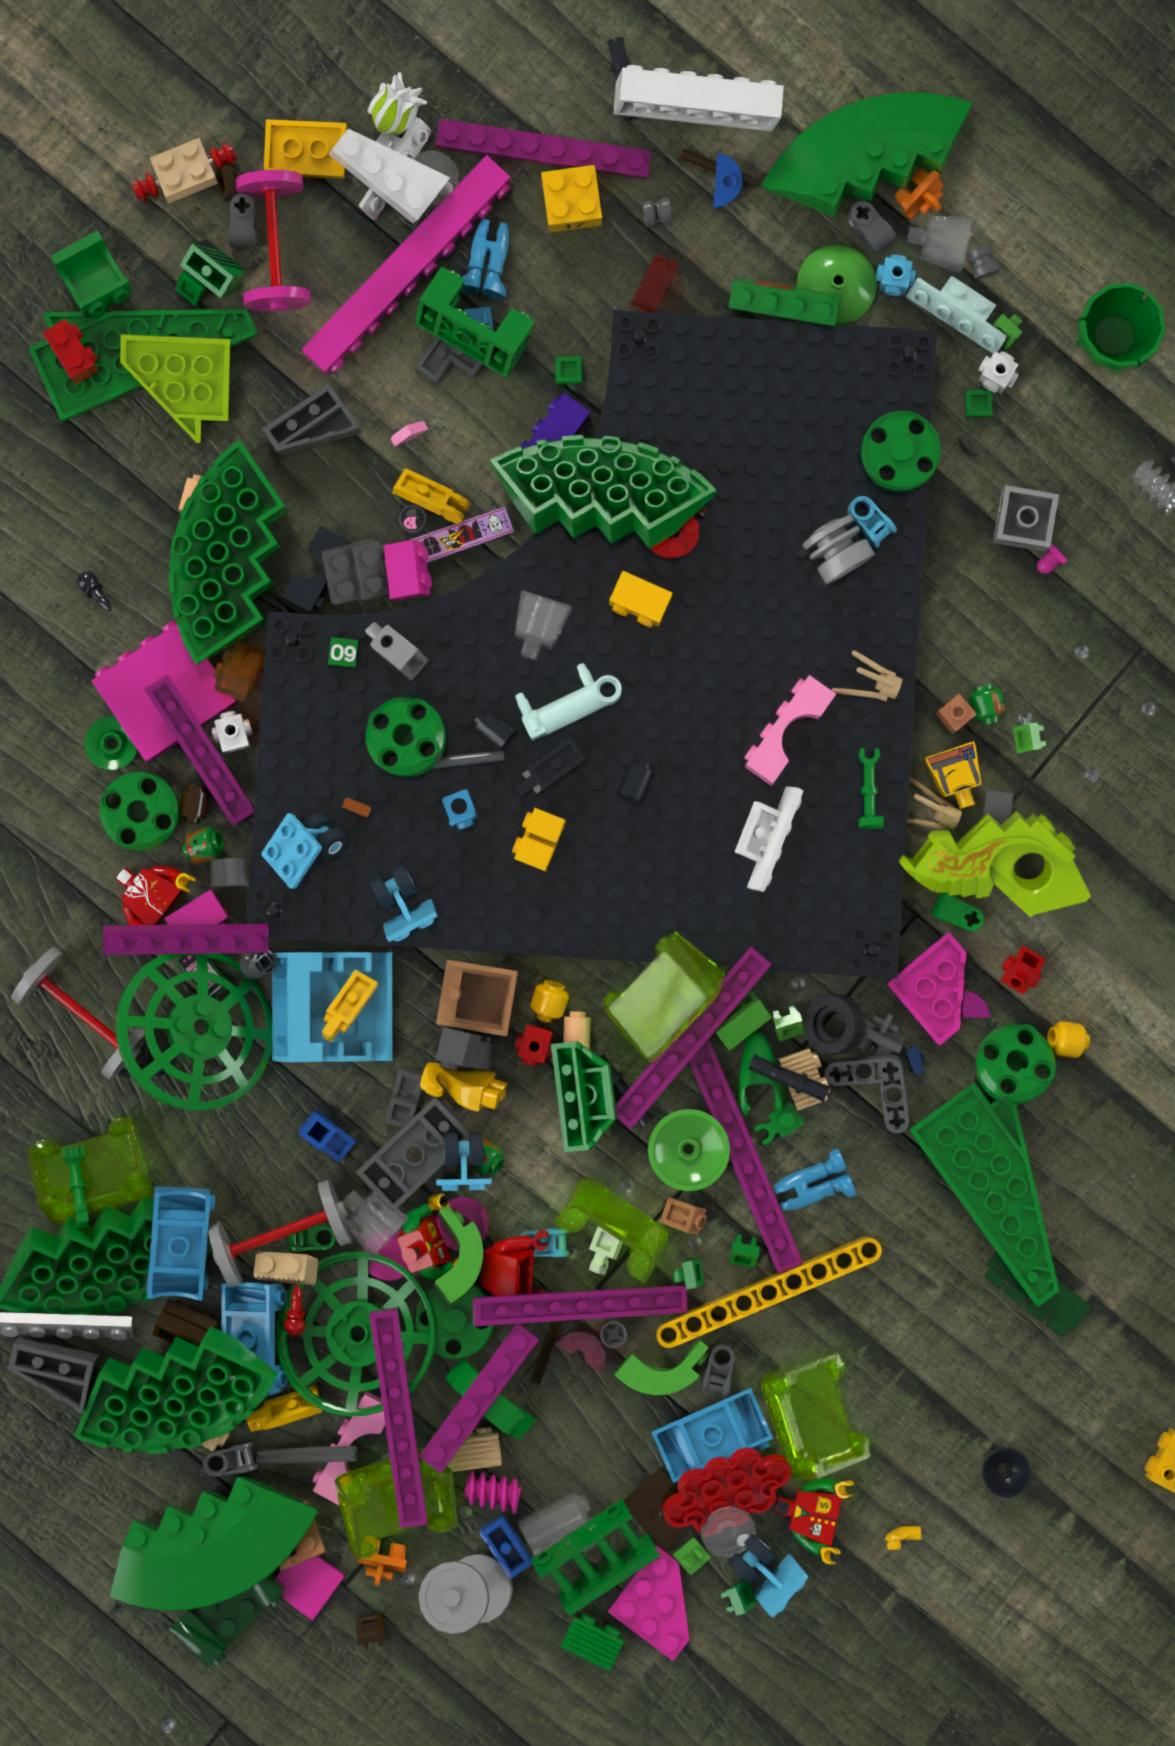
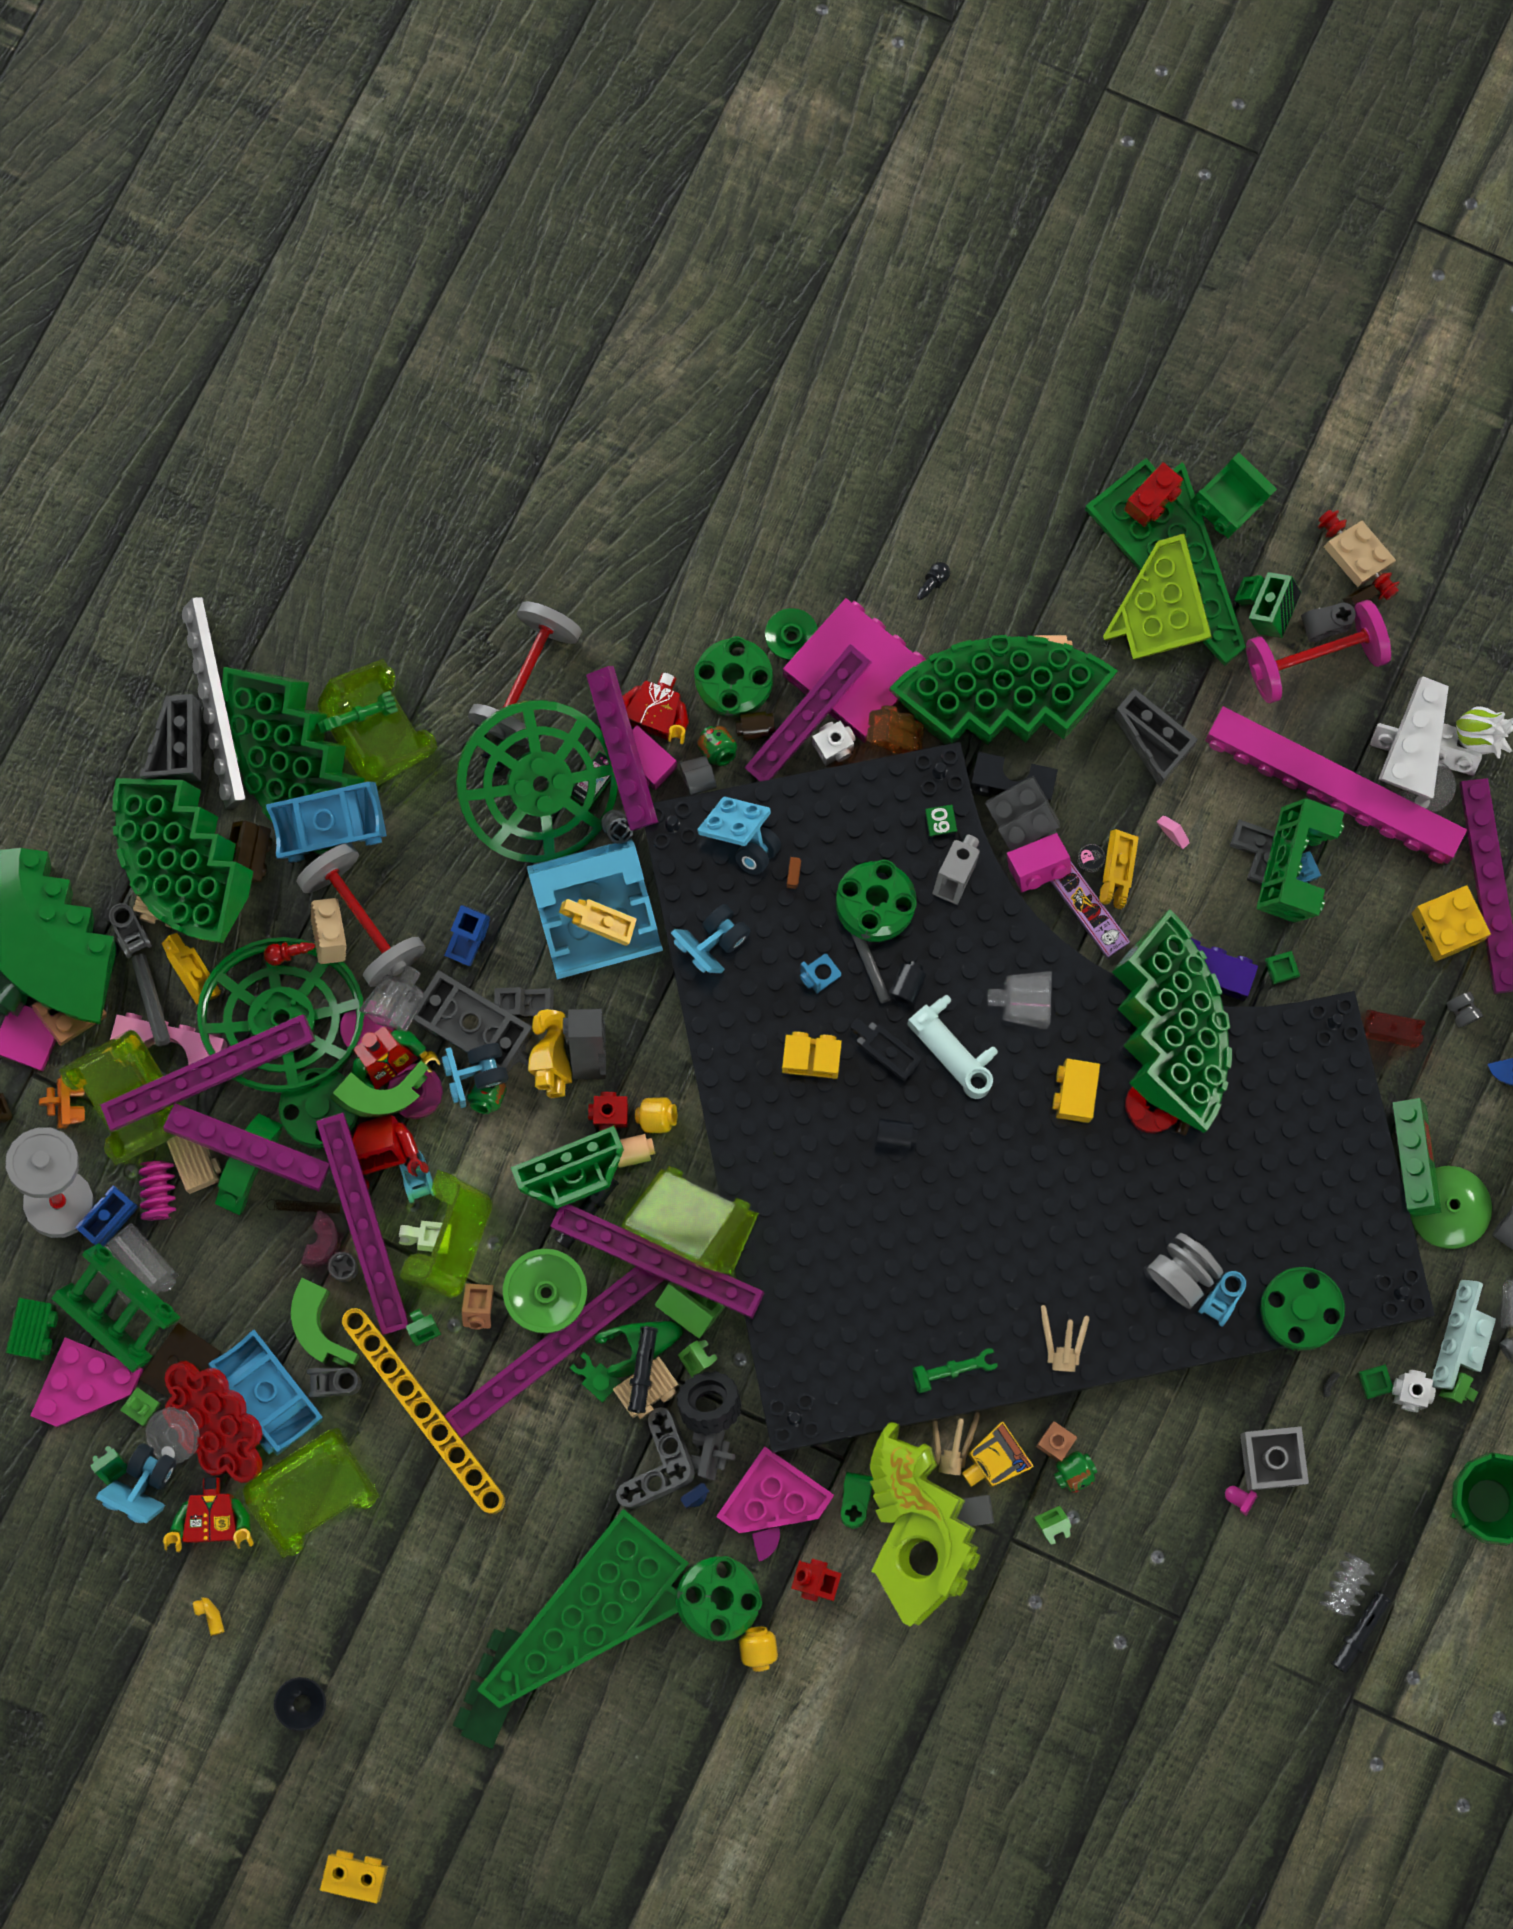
camera: 80 degrees right, 10 degrees down
dark azure piece [222,1282,288,1395] -> none
yellow plate [264,119,347,179] -> none
green piece [286,1222,338,1251] -> none
medium nougat piece [436,960,518,1036] -> none
dark azure piece [460,219,509,300] -> none
green tile [728,1234,760,1268] -> none
white bracket [735,786,803,892] -> none
bright pink arch [744,675,836,786] -> none
dark azure piece [773,1148,857,1211] -> none
medium azure brick [876,255,916,296] -> none

